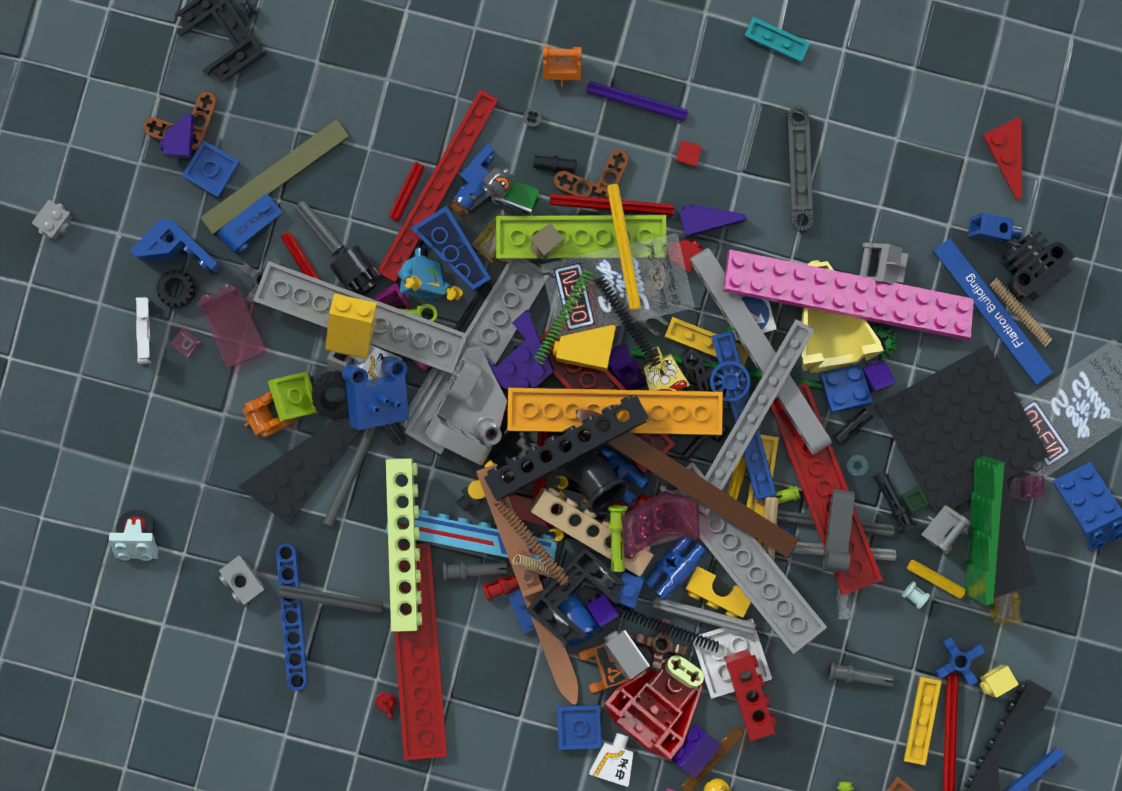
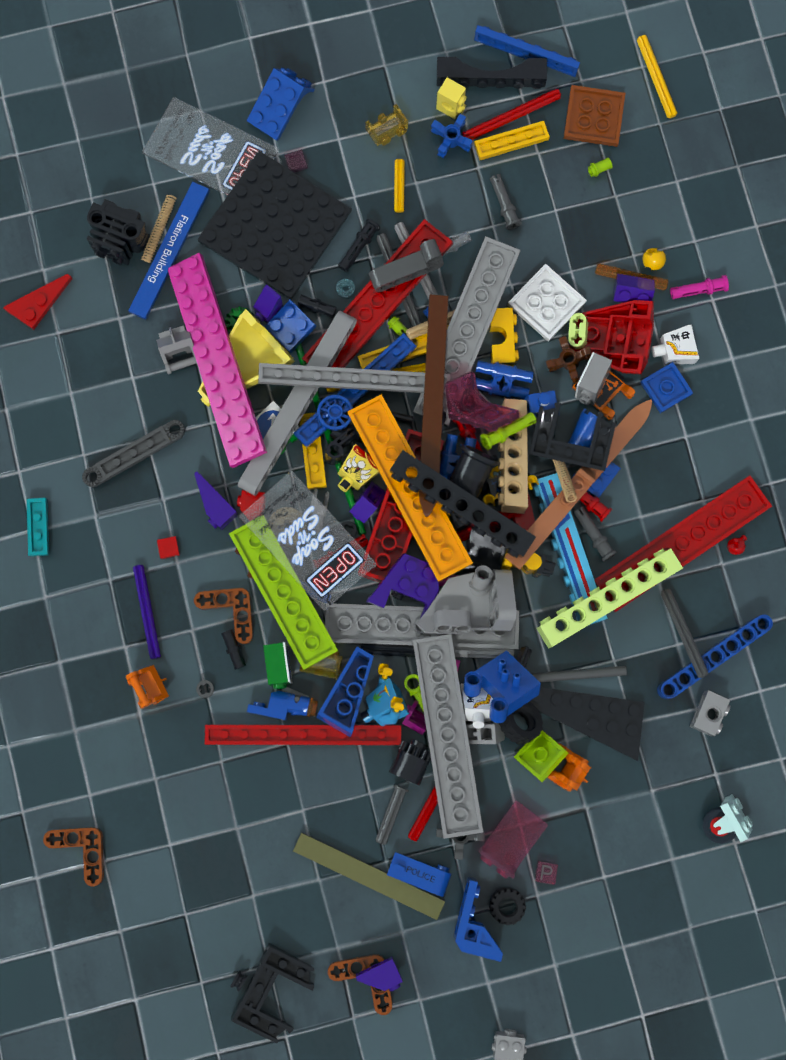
camera: 125 degrees left, 5 degrees down
white piece [136,297,151,364] -> none
blue plate [182,140,240,198] -> none
yellow slope [325,294,377,359] -> none
red axle [389,162,424,221] -> none
dark grey head [482,167,514,199] -> none
medium nougat piece [494,499,569,586] -> none
dark tan brick [530,223,564,260] -> none
bright green piece [534,269,594,365] -> none
red axle [549,194,674,216] -> none
yellow slope [553,325,616,372] -> none
dark purple slope [586,593,619,627] -> none
black piece [593,276,661,367] -> none
yellow axle [607,184,641,310] -> none
black piece [619,606,719,653] -> none
light grey axle [653,597,756,635] -> none
red brick [724,649,777,741] -> none
dark green tile [901,486,930,514] -> none
light aqua bush [902,581,930,609] -> none
light grey piece [921,505,972,555] -> none
green piece [965,456,1037,606] -> none
blue torso [968,213,1022,243] -> none
clear pink tile [1024,475,1045,498] -> none

